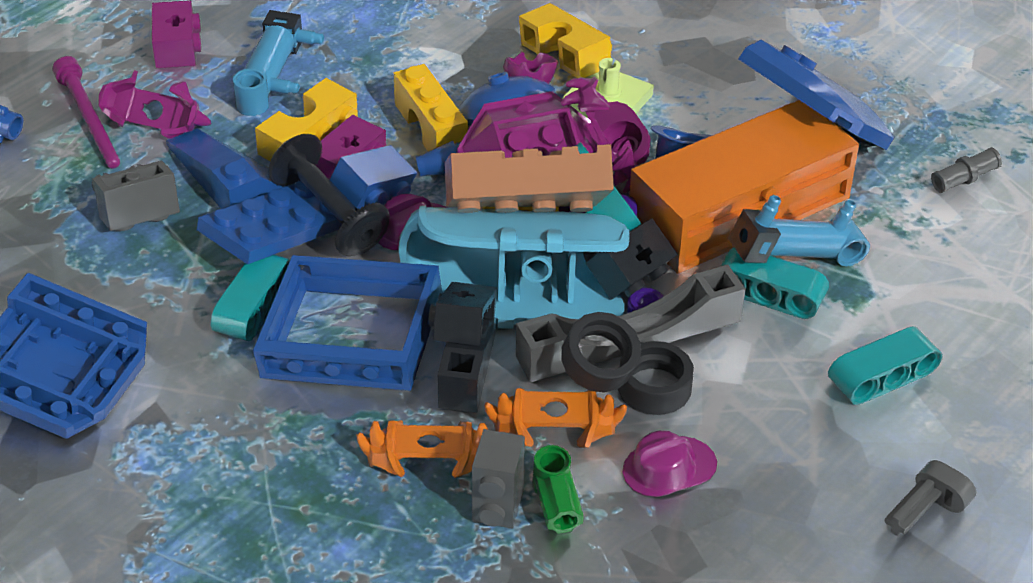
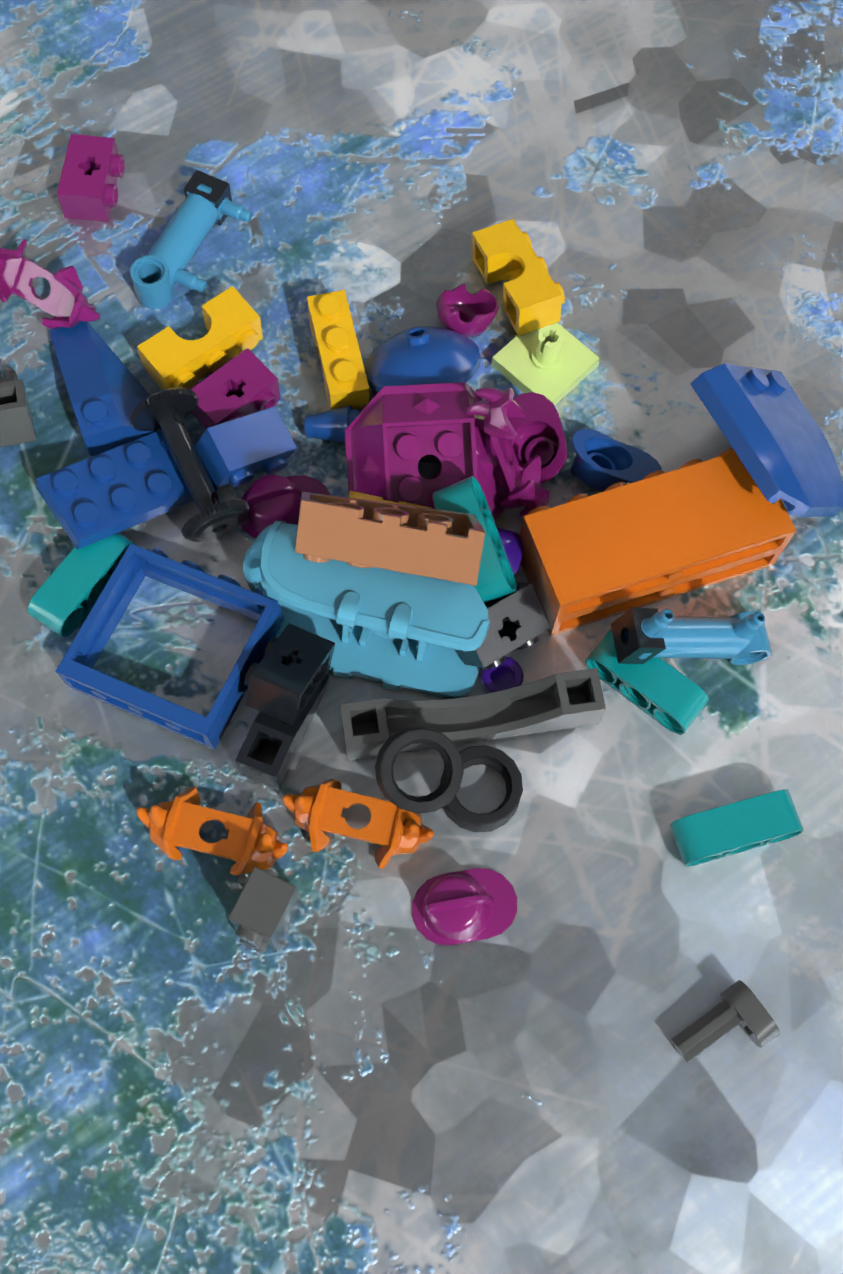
camera: 10 degrees right, 25 degrees up
green piece [532,445,584,534] -> none

